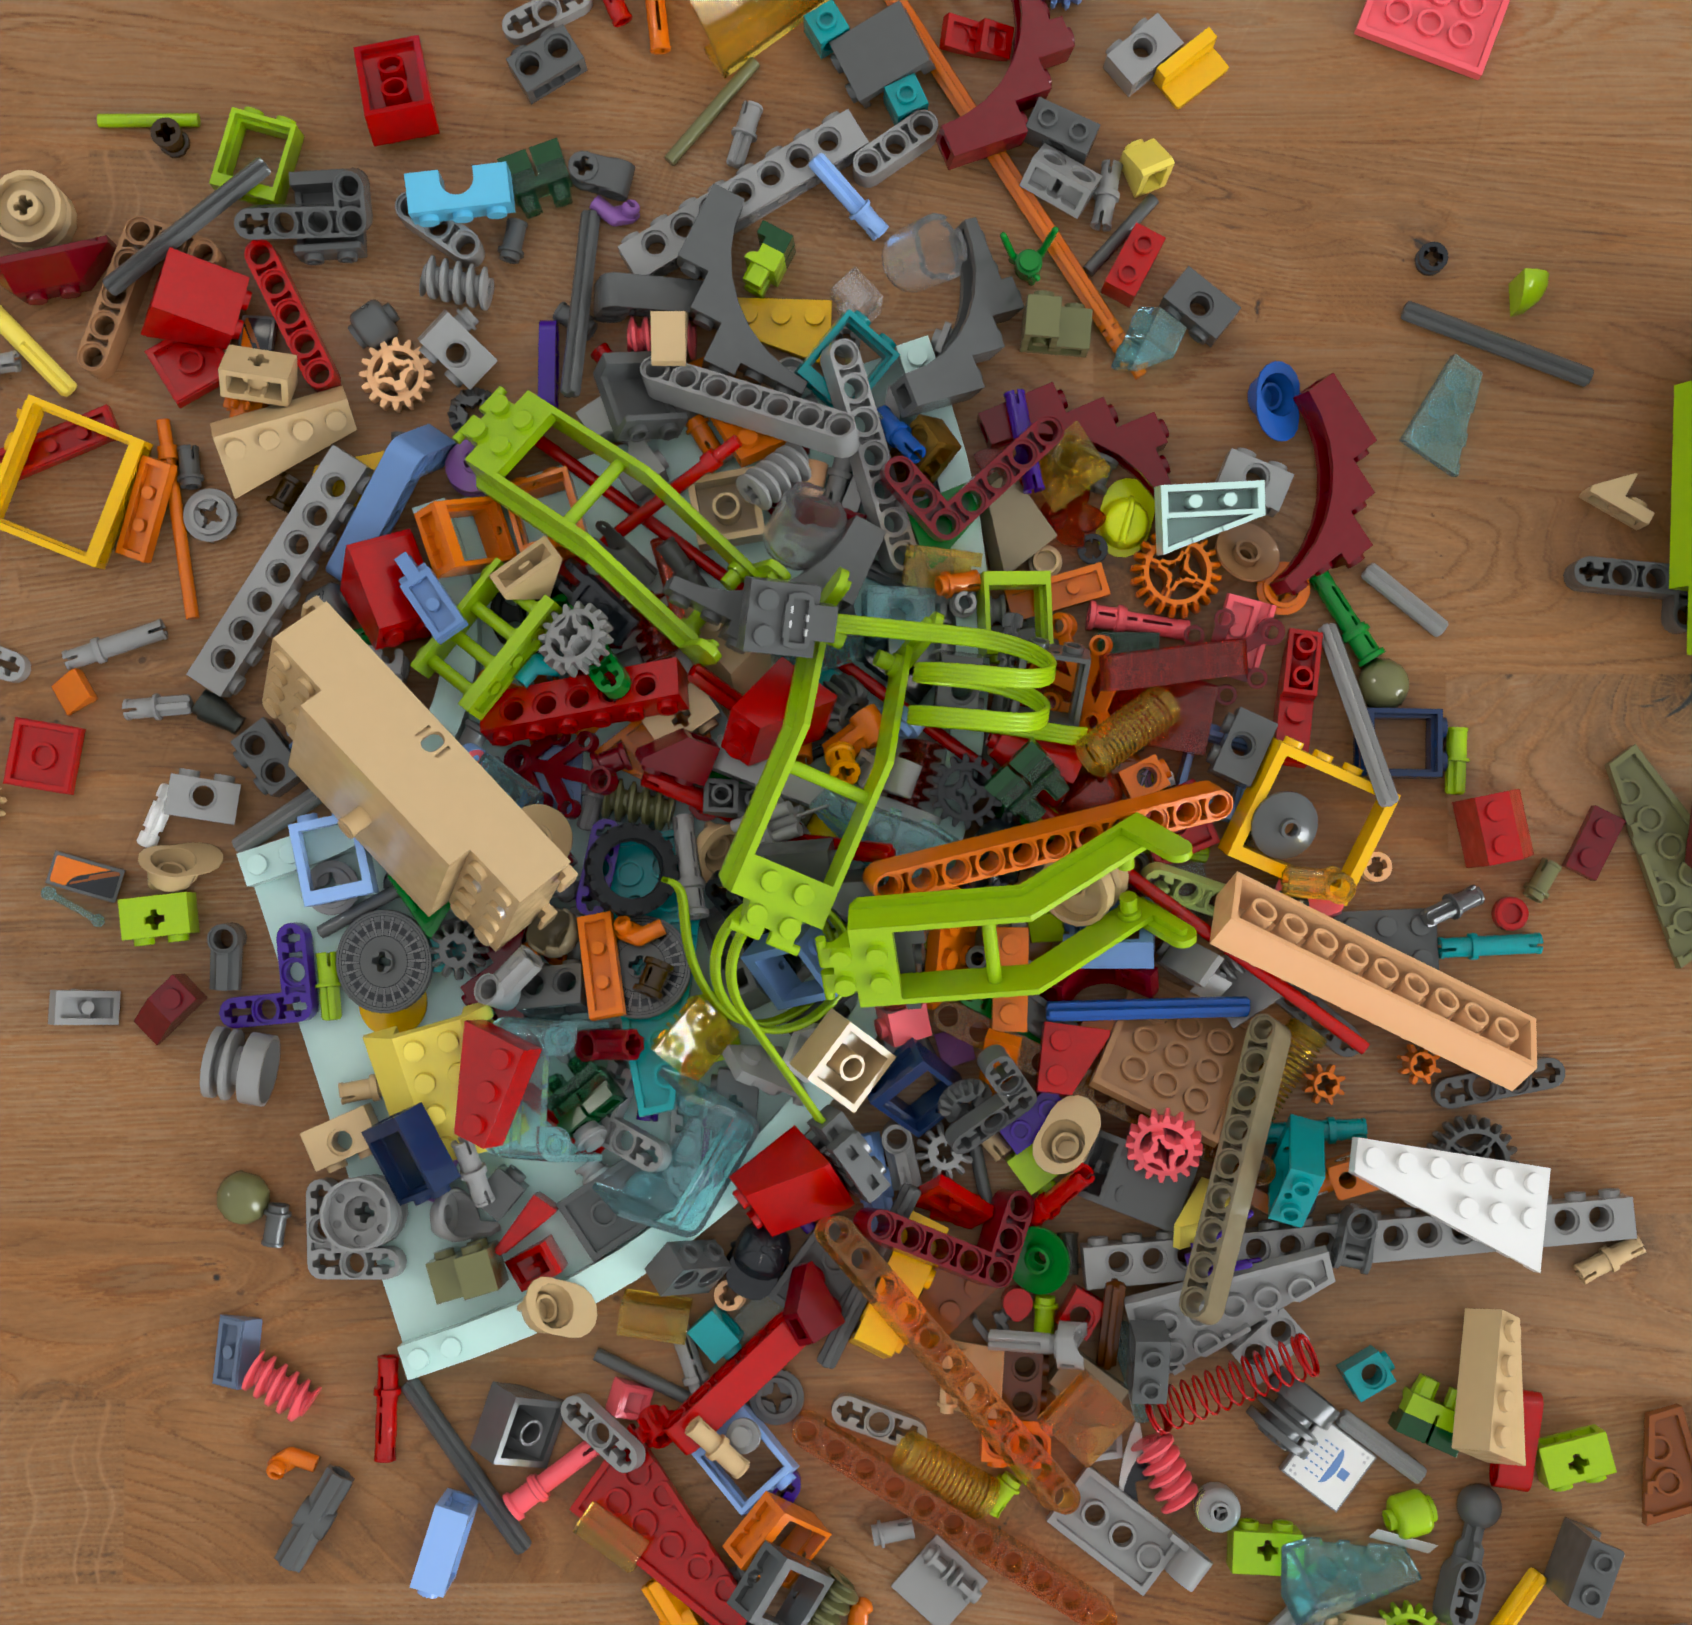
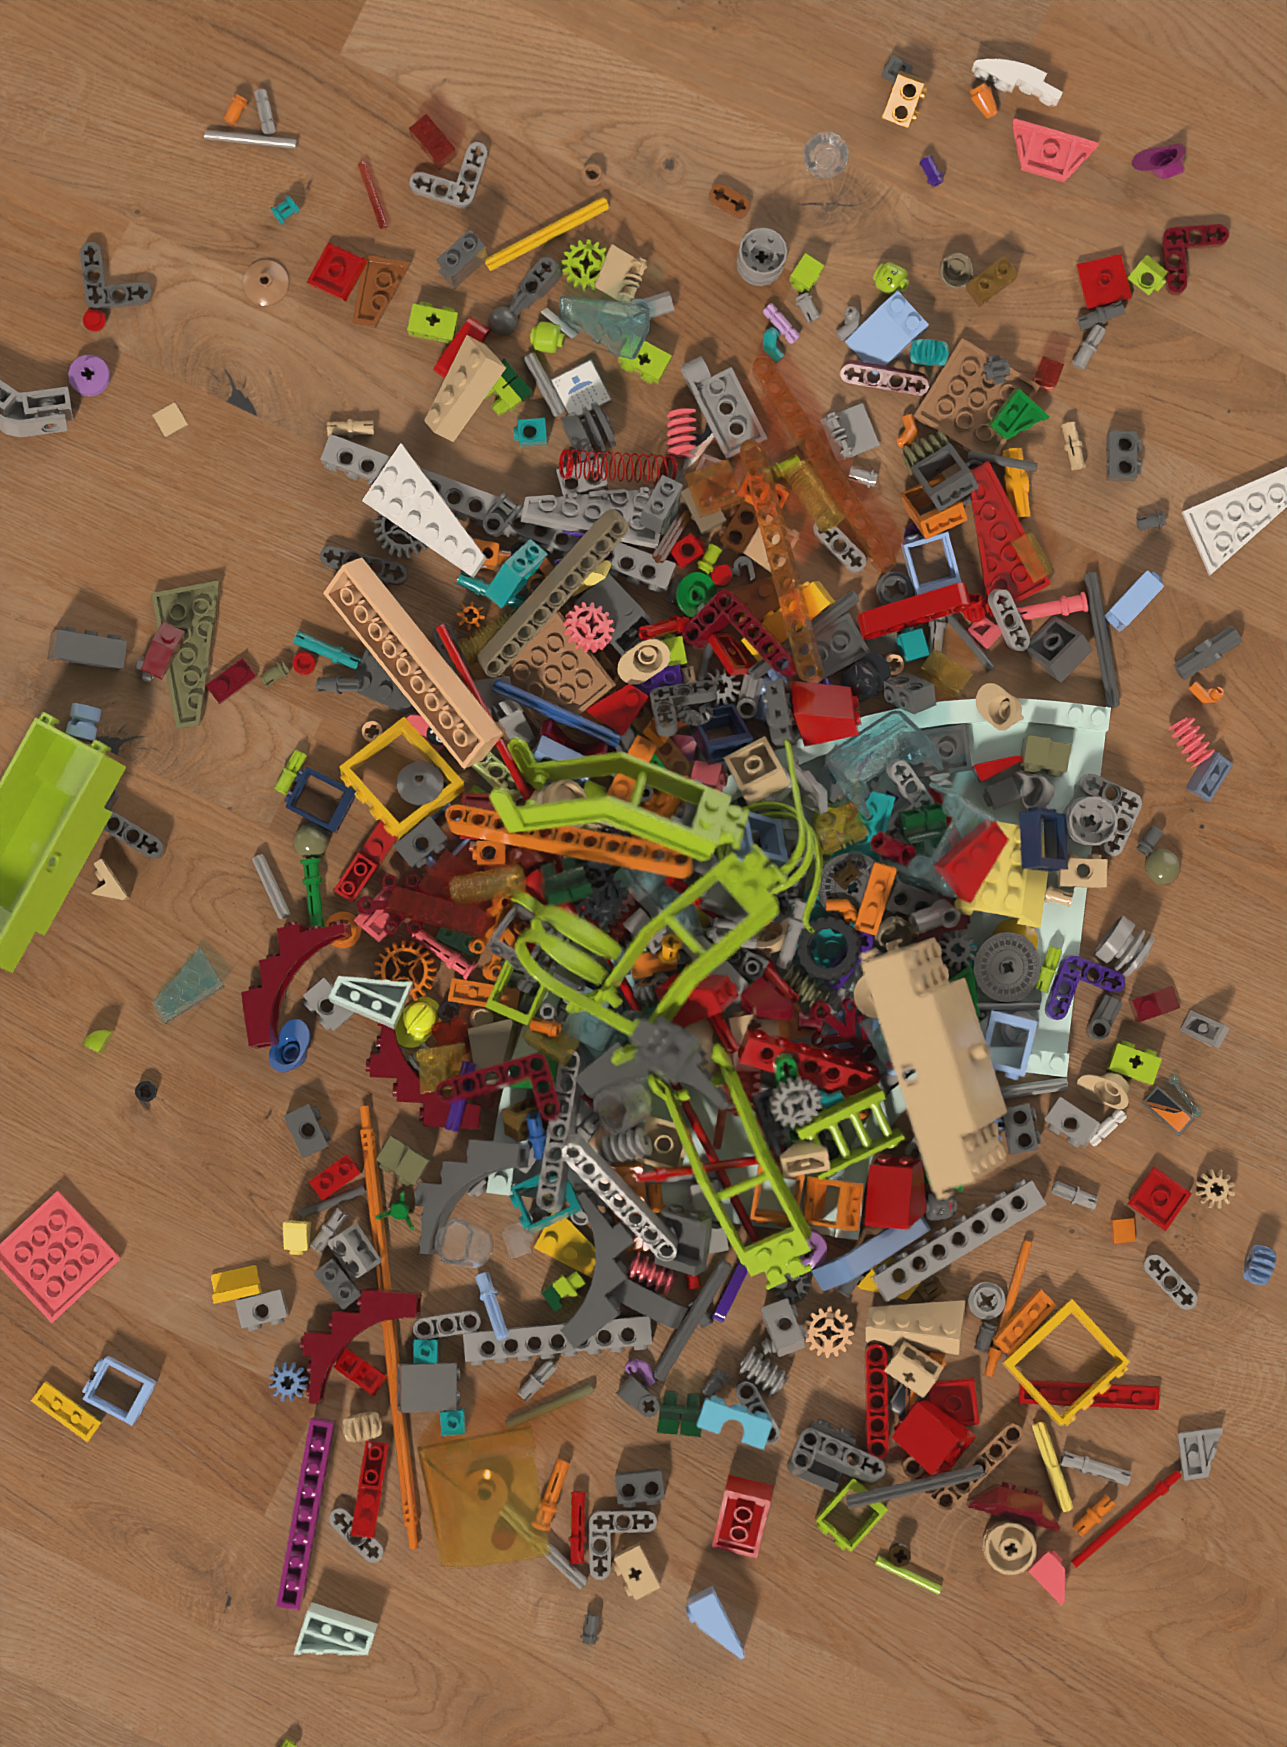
camera: 155 degrees left, 0 degrees up
light grey pin [62,618,168,671] -> none
pearl dark grey cone [191,689,246,735] -> none
dark grey head [348,299,400,350] -> none
red pin [373,1354,401,1463] -> none
medium blue hinge [394,551,469,645] -> none
light grey pin [451,1137,495,1208] -> none
red slope [505,1234,568,1292] -> none
light grey plate [573,1121,607,1152] -> none
dark grey piece [593,520,658,588] -> none
tan slope [650,311,689,366] -> none
dark grey pin [656,536,709,587] -> none
tan pin [685,1416,750,1479] -> none
light grey plate [726,1418,761,1454] -> none
dark red slope [782,1261,846,1346] -> none
light grey piece [988,1320,1087,1370] -> none
clear light blue slope [1111,307,1187,371] -> none
light grey head [1193,1482,1241,1533] -> none
medium nougat dish [1215,522,1280,582] -> none
clear yellow piece [1281,865,1356,905] -> none
light grey axle [1318,623,1399,807] -> none
orange gear [1397,1044,1441,1085] -> none
dark grey axle [1401,301,1594,387] -> none
red slope [1452,789,1534,868] -> none

